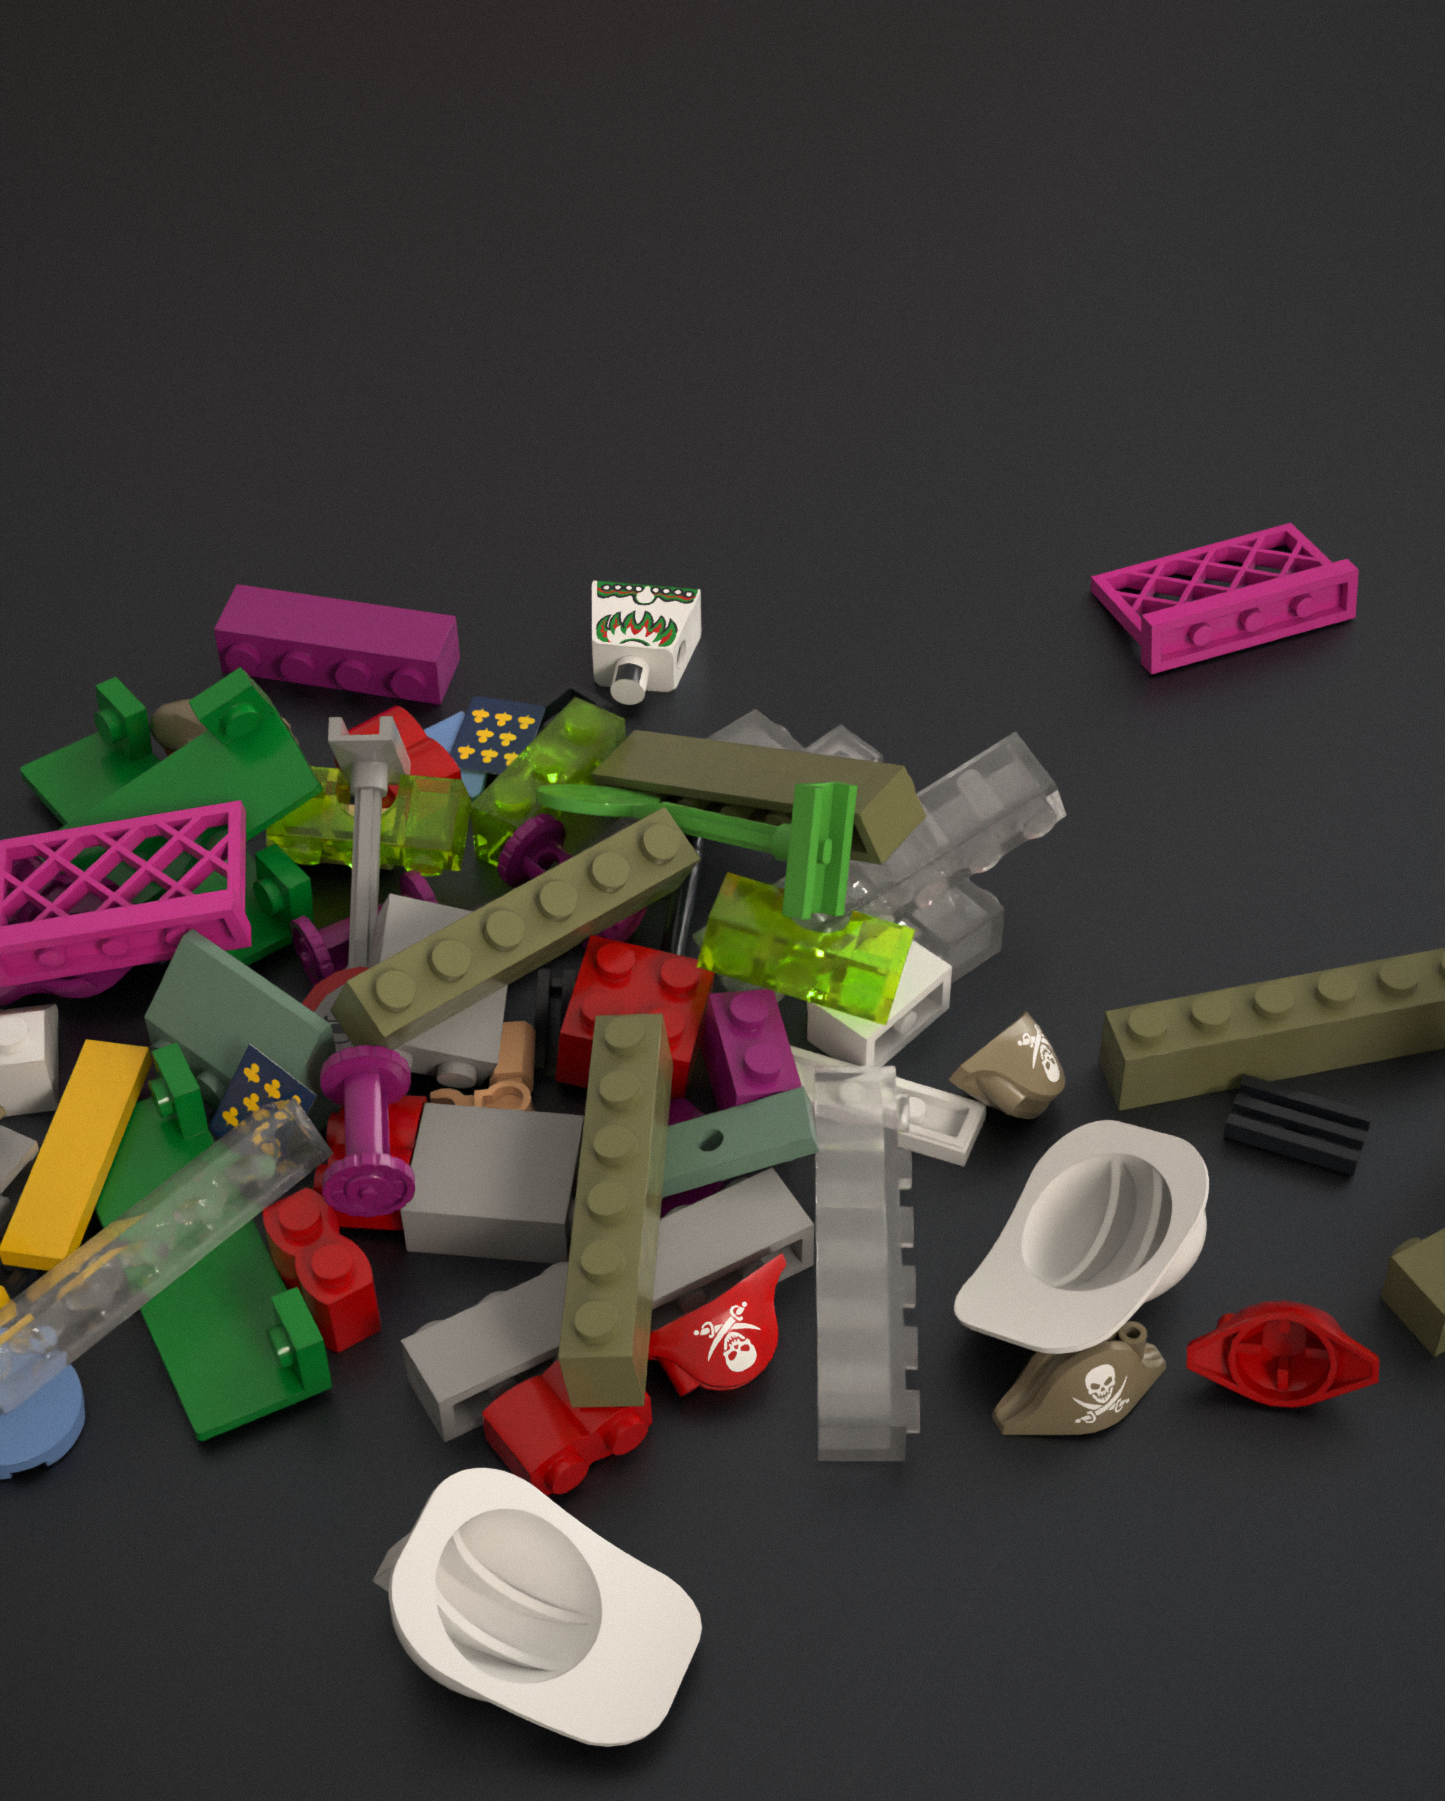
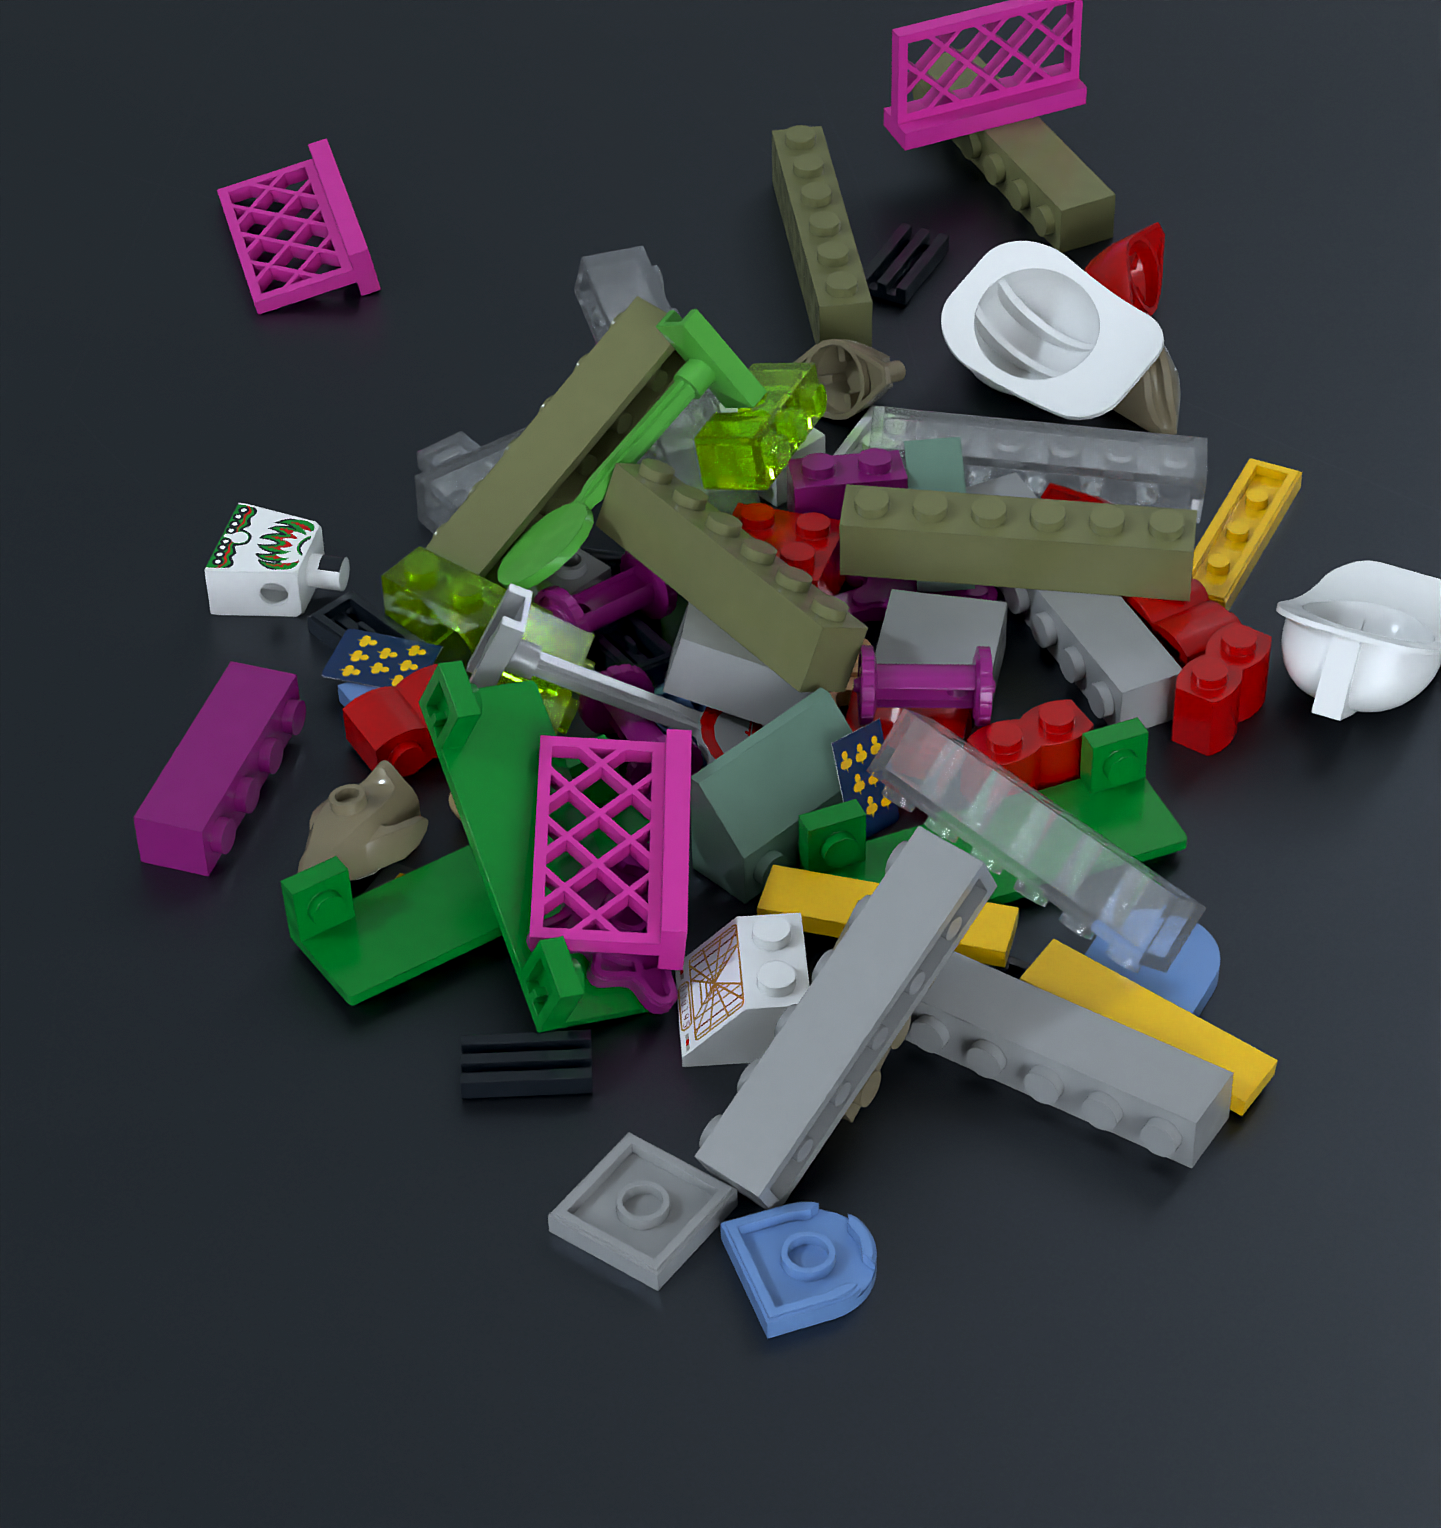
camera: 85 degrees left, 5 degrees down
none -> red brick [1171,622,1272,756]
none -> yellow tile [1192,458,1302,611]

